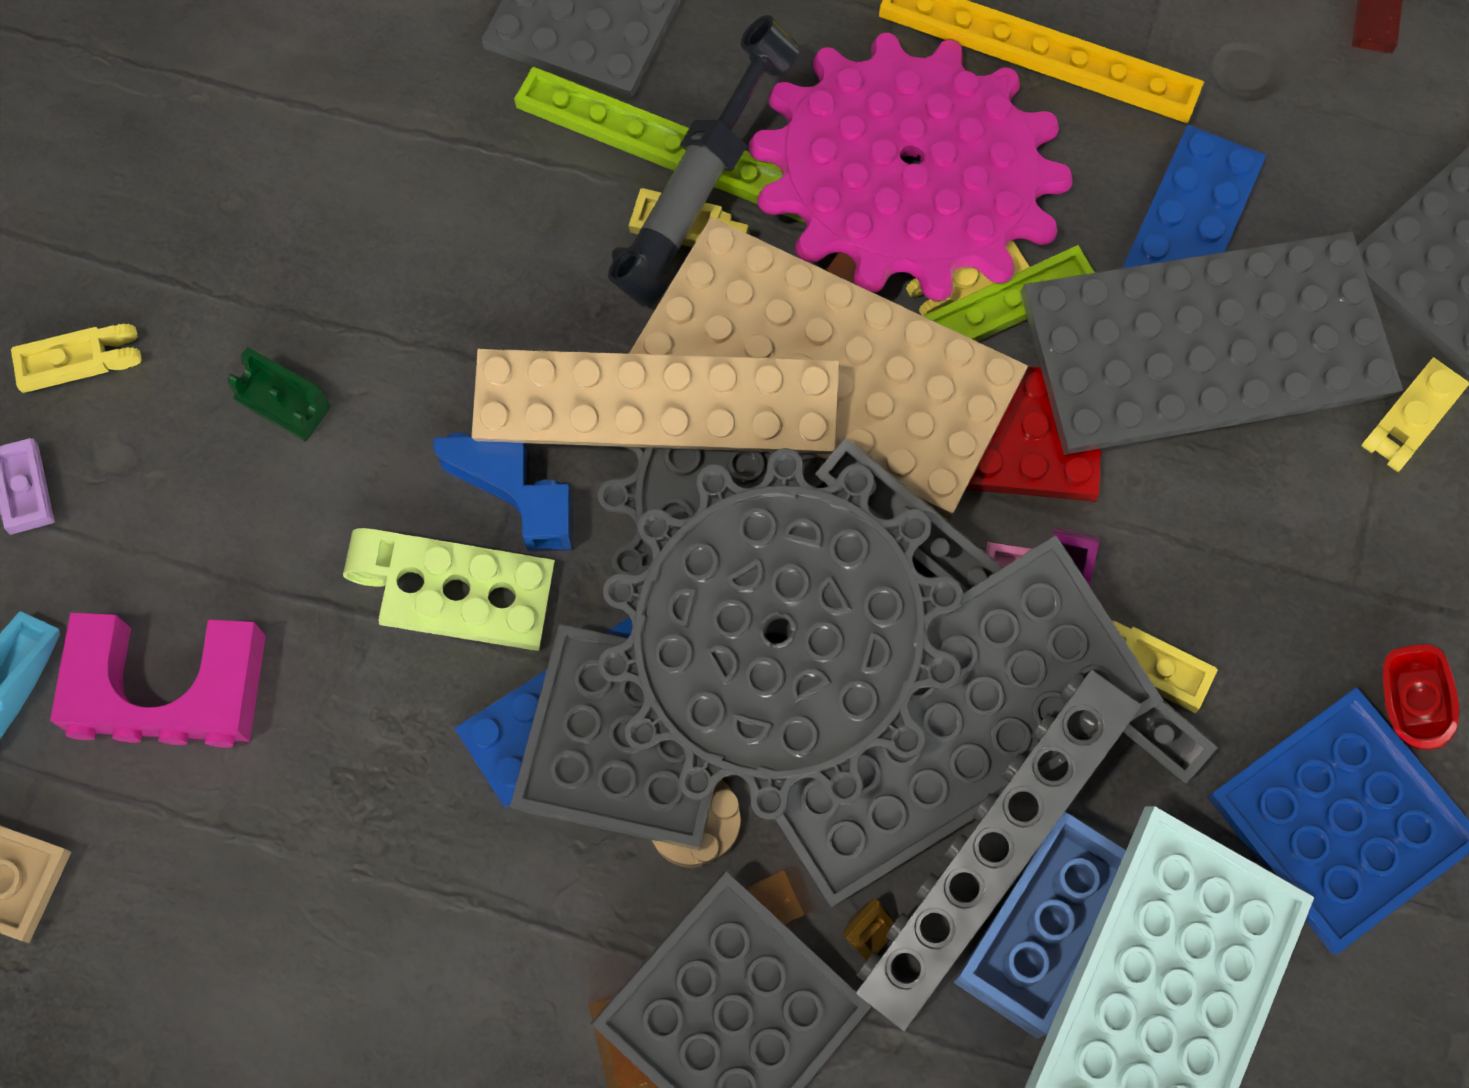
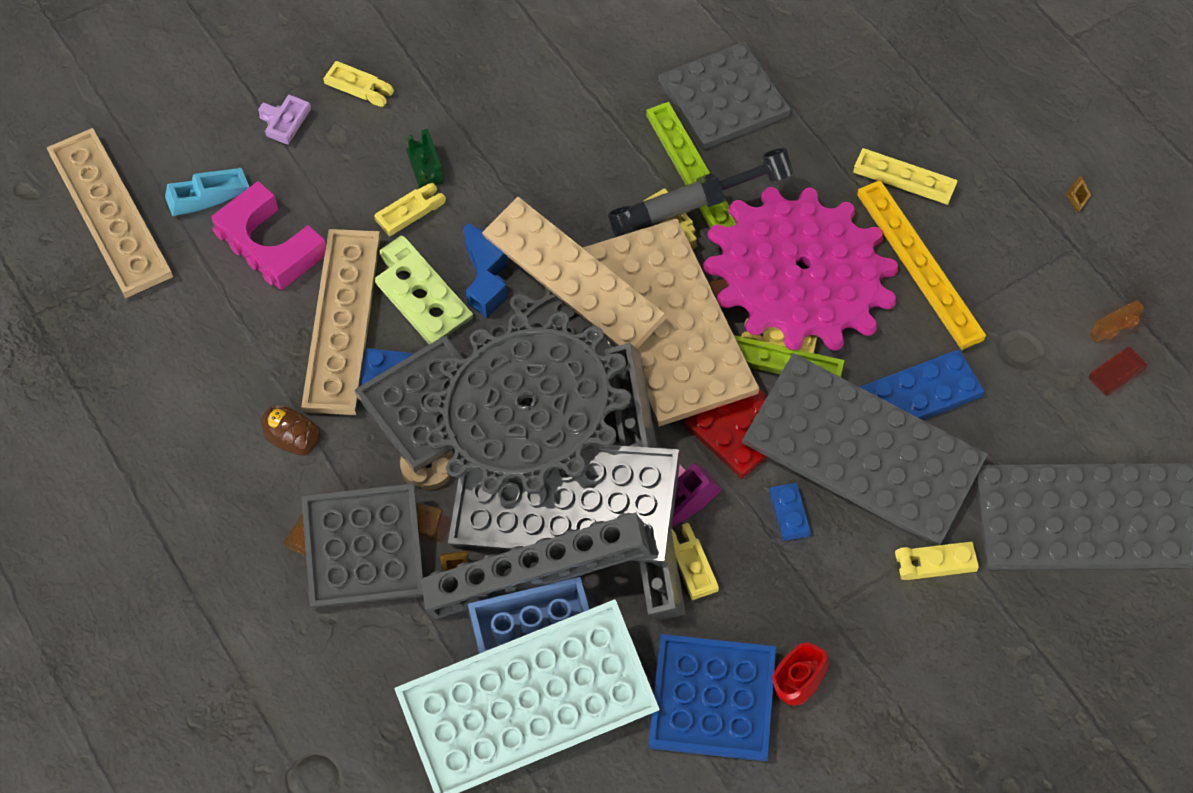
camera: 40 degrees right, 10 degrees down
none -> reddish brown piece [261,405,321,455]
none -> tan plate [301,229,381,415]
none -> light yellow hinge [374,183,446,237]
none -> blue plate [769,483,811,541]

